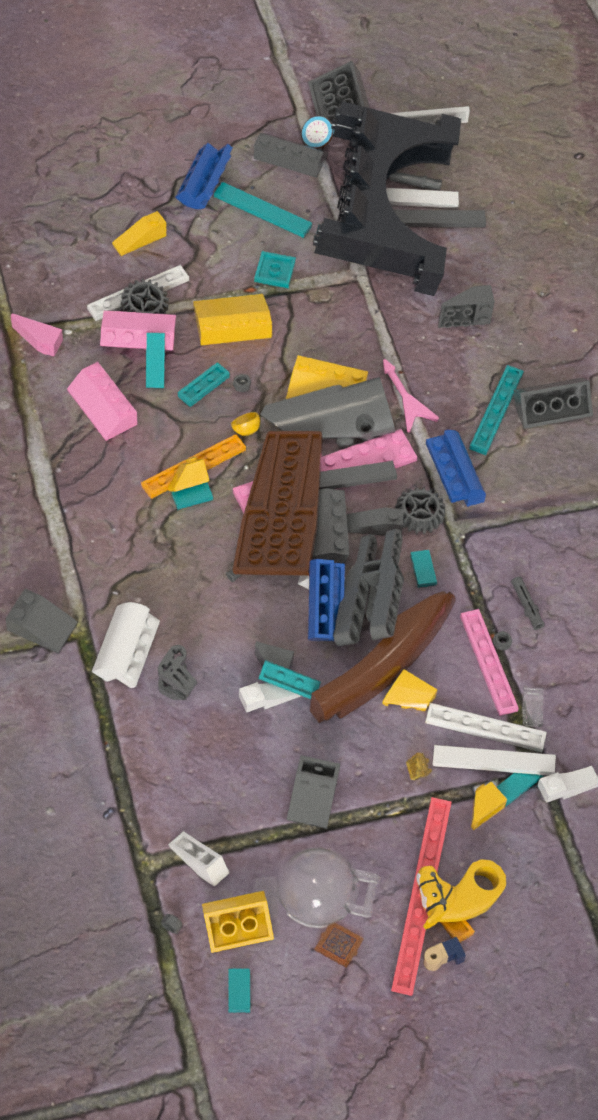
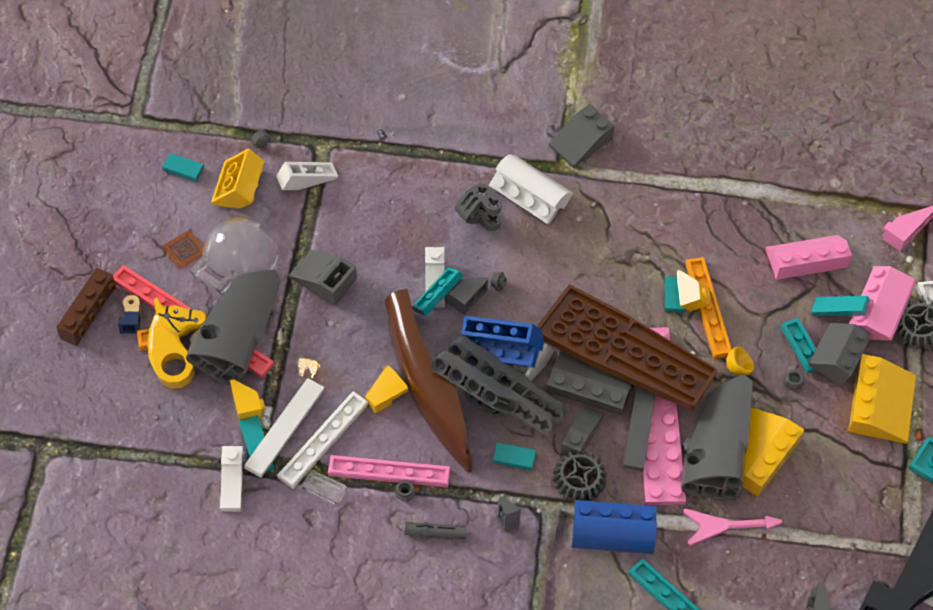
camera: 115 degrees right, 0 degrees up
none -> reddish brown brick [57,268,116,346]
none -> dark grey panel [186,270,281,385]
none -> dark grey plate [491,272,507,291]
none -> dark grey slope [497,496,521,532]
none -> dark grey slope [808,323,871,386]

